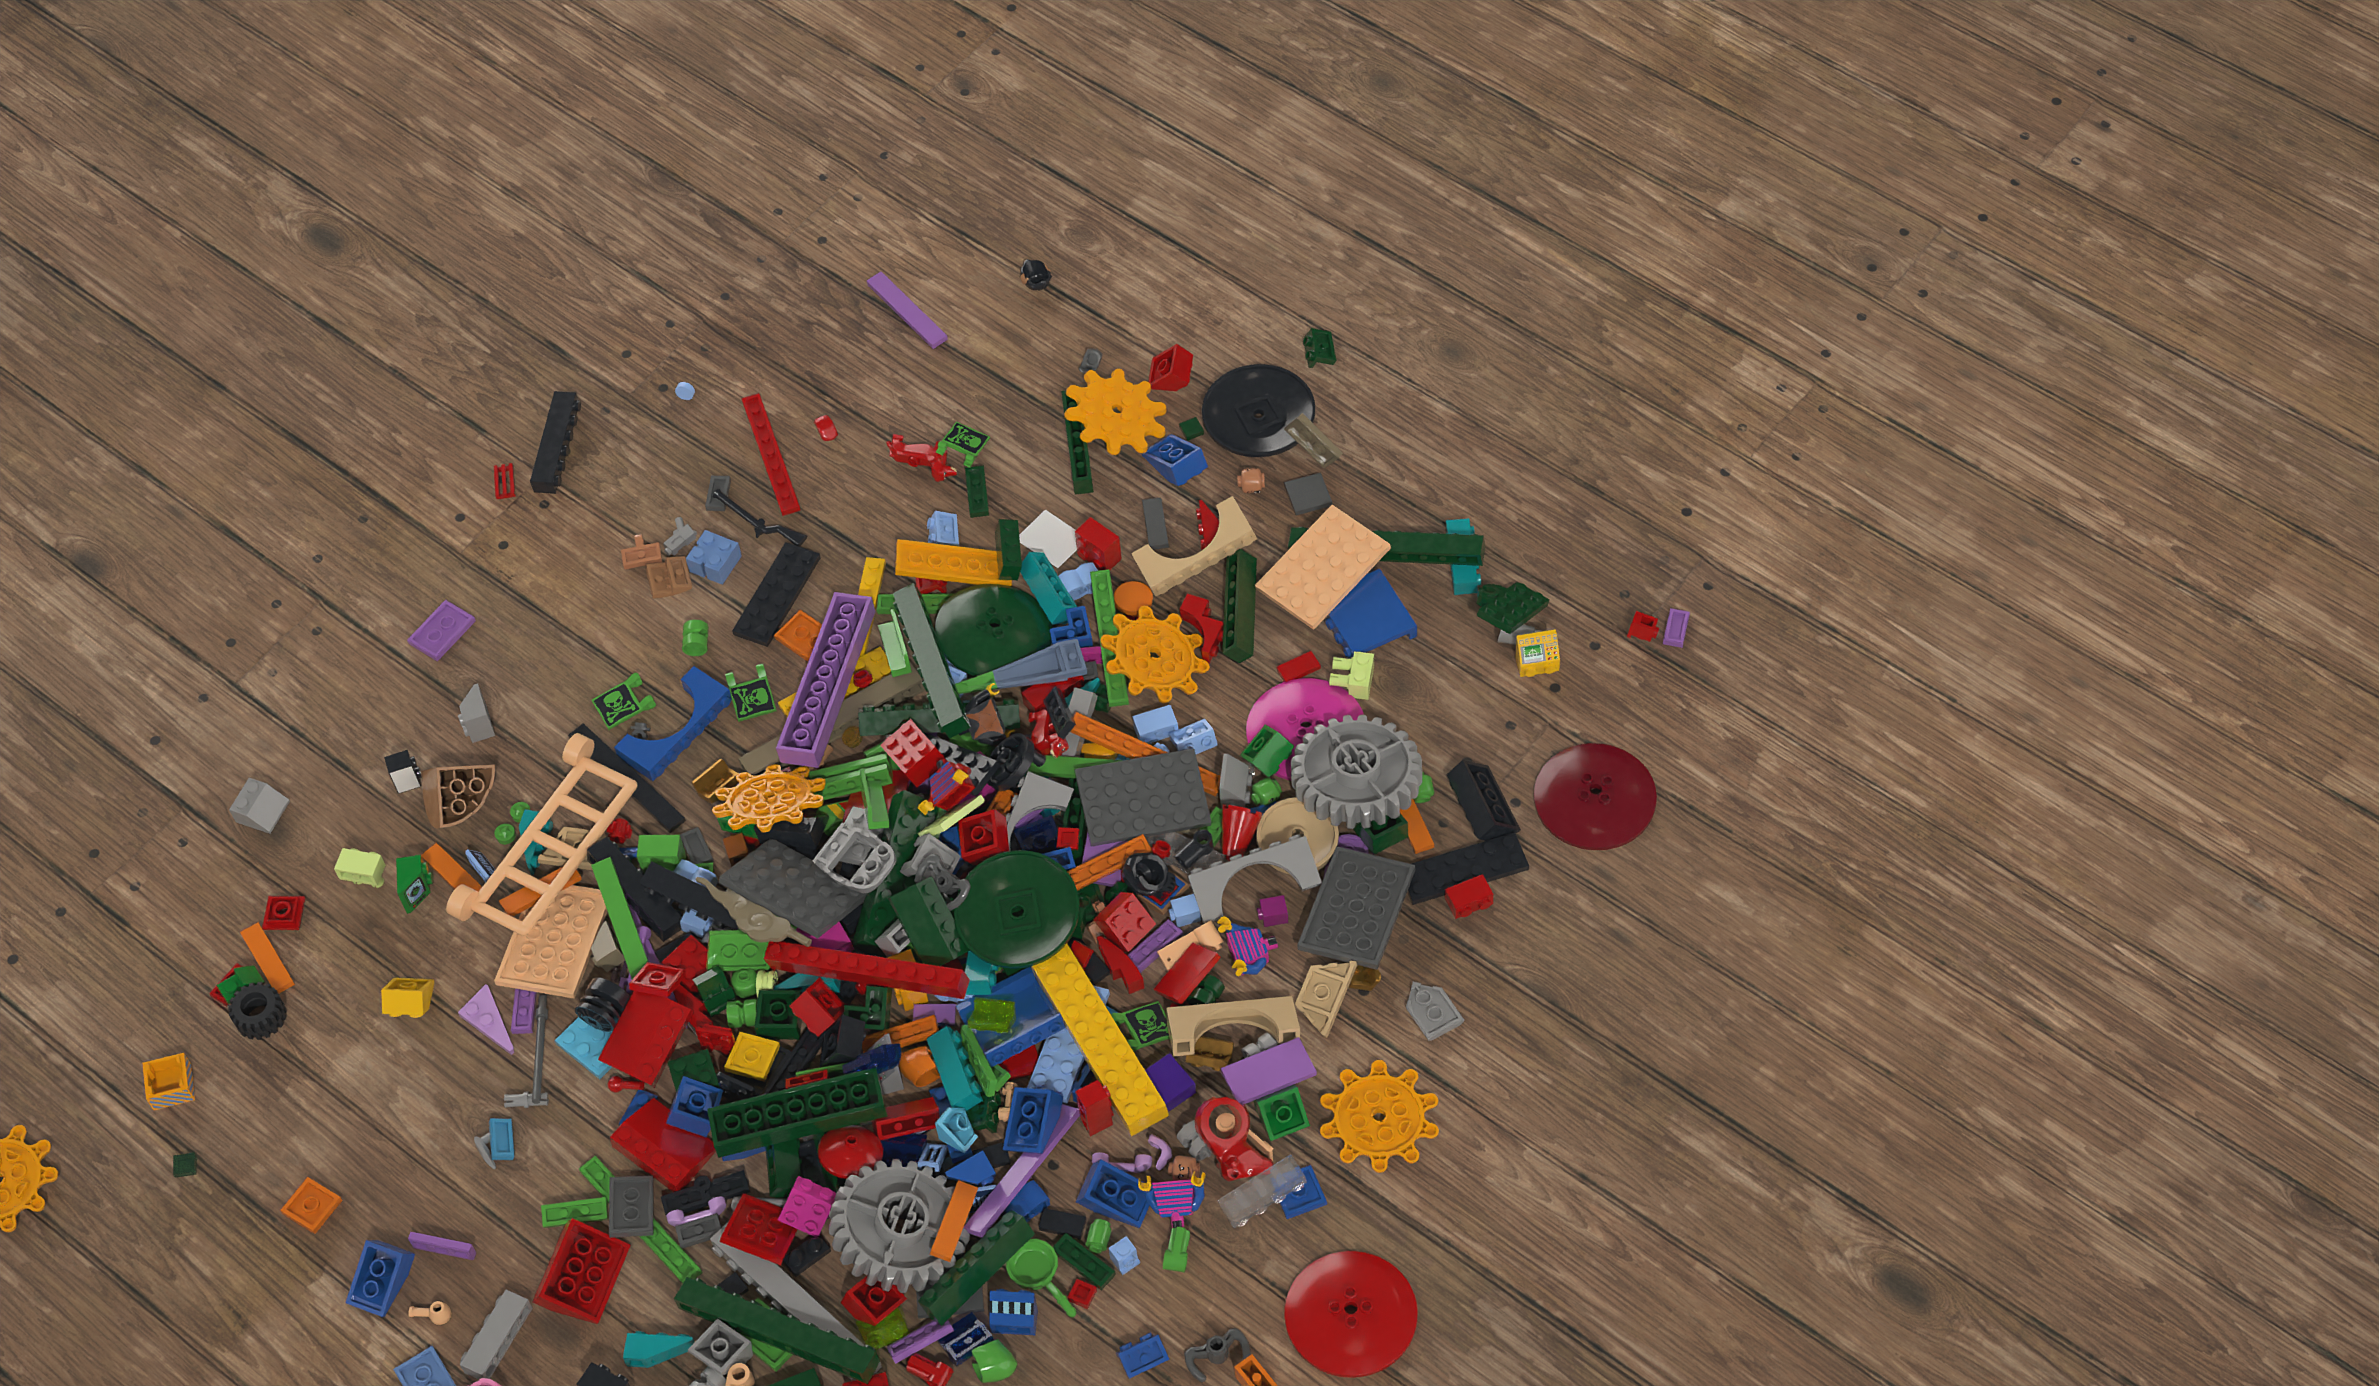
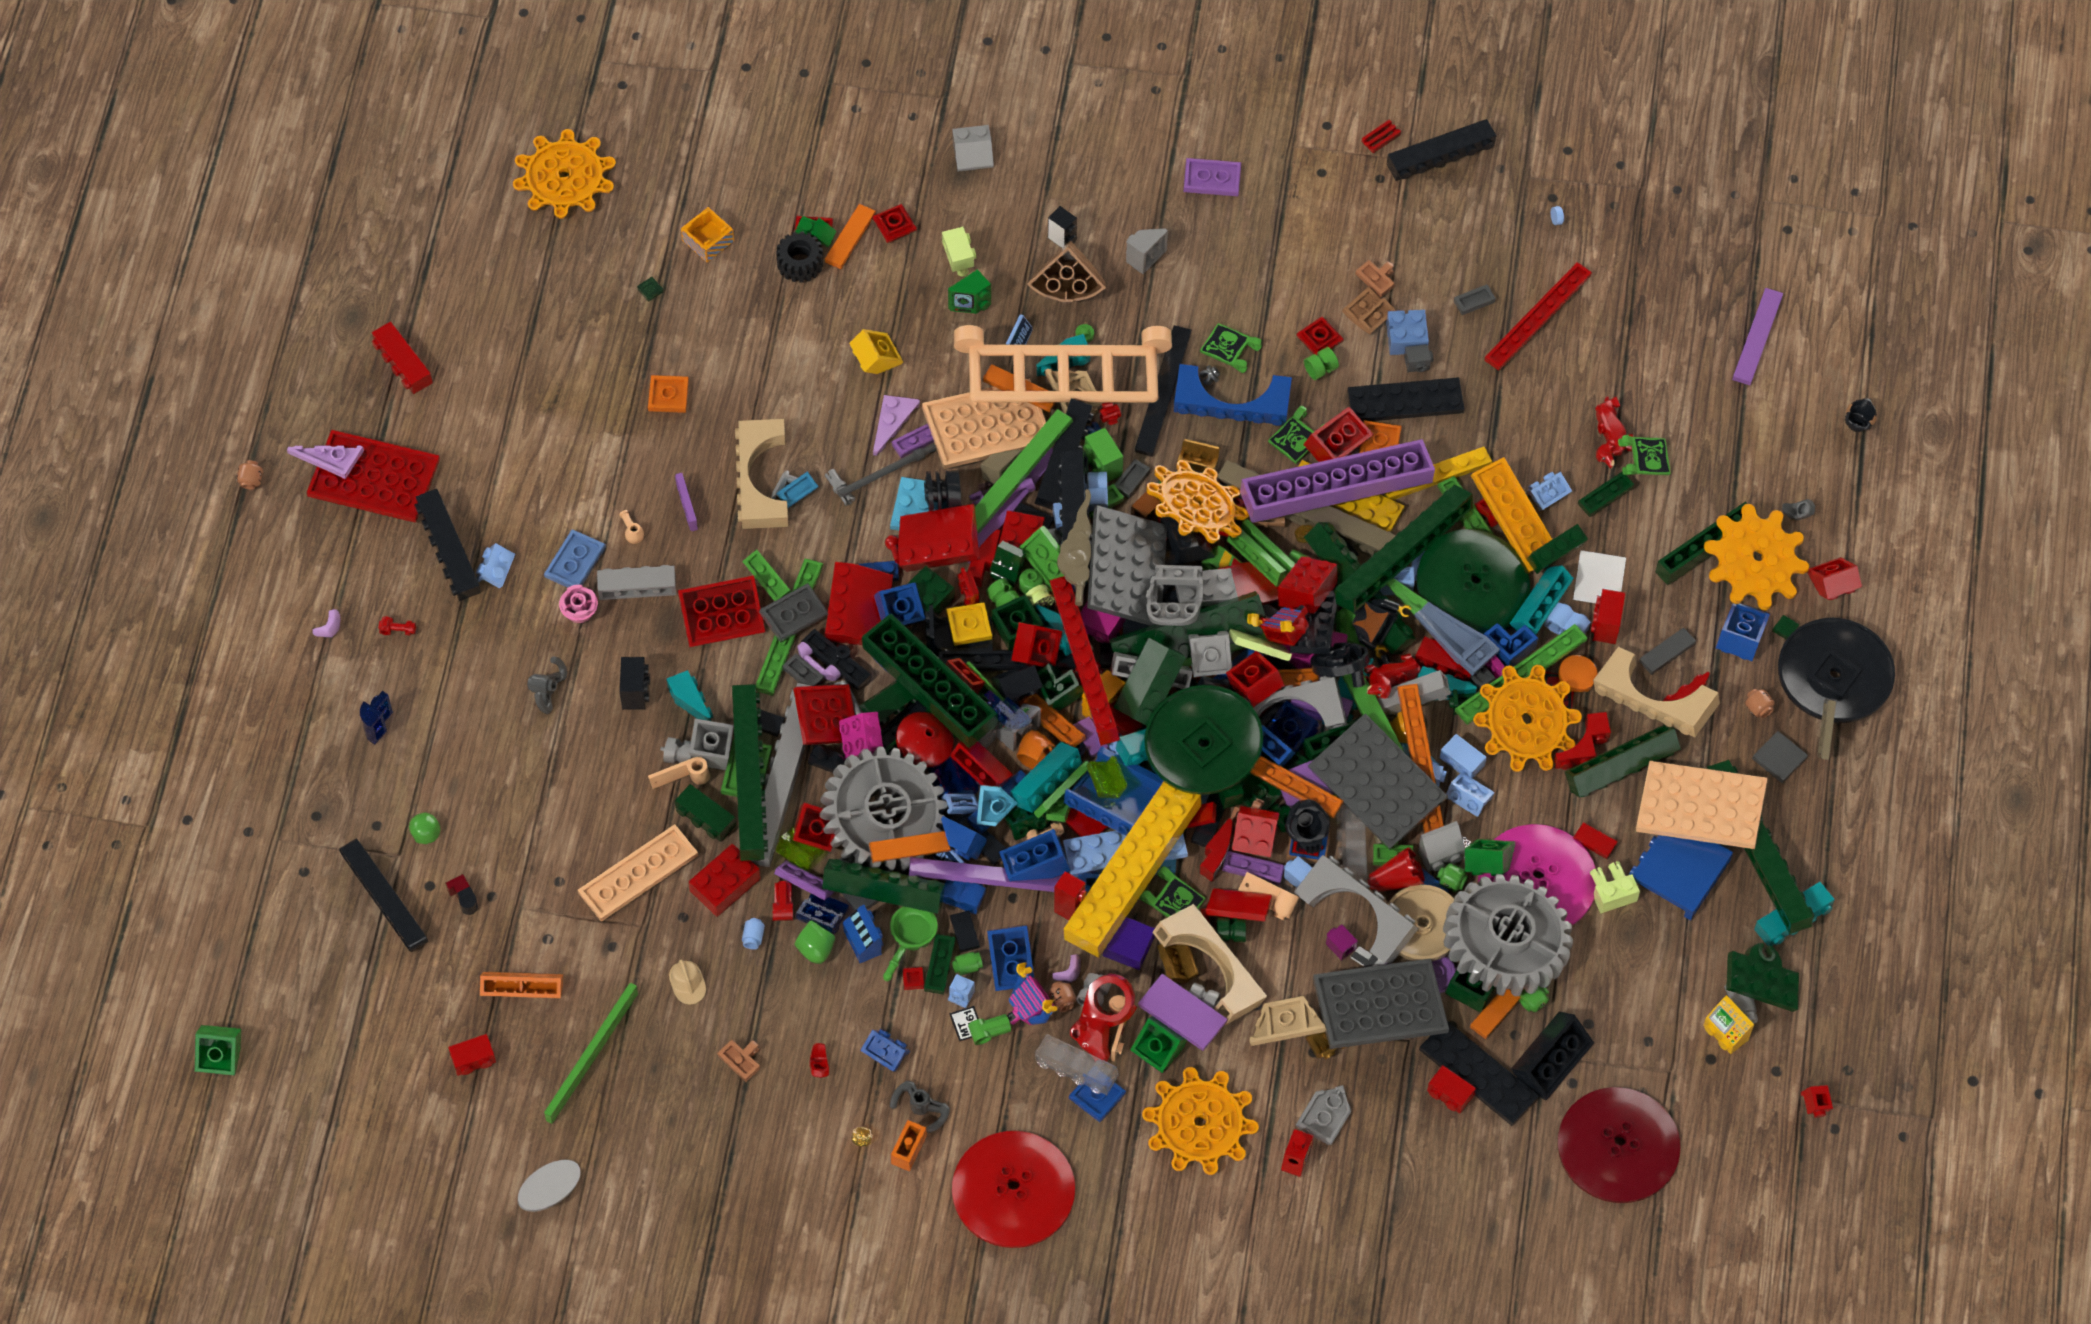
camera: 55 degrees right, 5 degrees up
blue slope [346,1240,415,1317] -> none
orange tile [421,843,482,892] -> none
bright green tile [494,824,516,845] -> none
red tile [629,962,686,997] -> none
light grey piece [663,517,697,556] -> none
black piece [713,489,808,547] -> none
red hair [813,415,838,441] -> none
red plate [853,670,873,688] -> none
bright green panel [860,768,889,829] -> none
bright green panel [878,609,912,677] -> none
dark grey piece [915,854,971,911] -> none
black tile [1043,686,1076,740] -> none
red plate [1057,827,1080,850] -> none
lavender bar [1092,1153,1152,1173] -> none
red plate [1151,840,1171,859] -> none
black piece [1175,829,1214,869] -> none
torso [1217,916,1278,976] -> none
dark green bracket [1303,328,1337,368] -> none
medium lavender tile [1663,608,1690,648] -> none
none -> tan arch [735,419,788,529]
none -> sticker [949,1006,979,1042]
none -> red torso [1281,1129,1313,1177]
none -> red piece [1296,316,1344,355]
none -> red slope [1303,407,1374,462]
none -> sticker [1351,946,1386,967]
none -> dark grey brick [1404,344,1433,372]

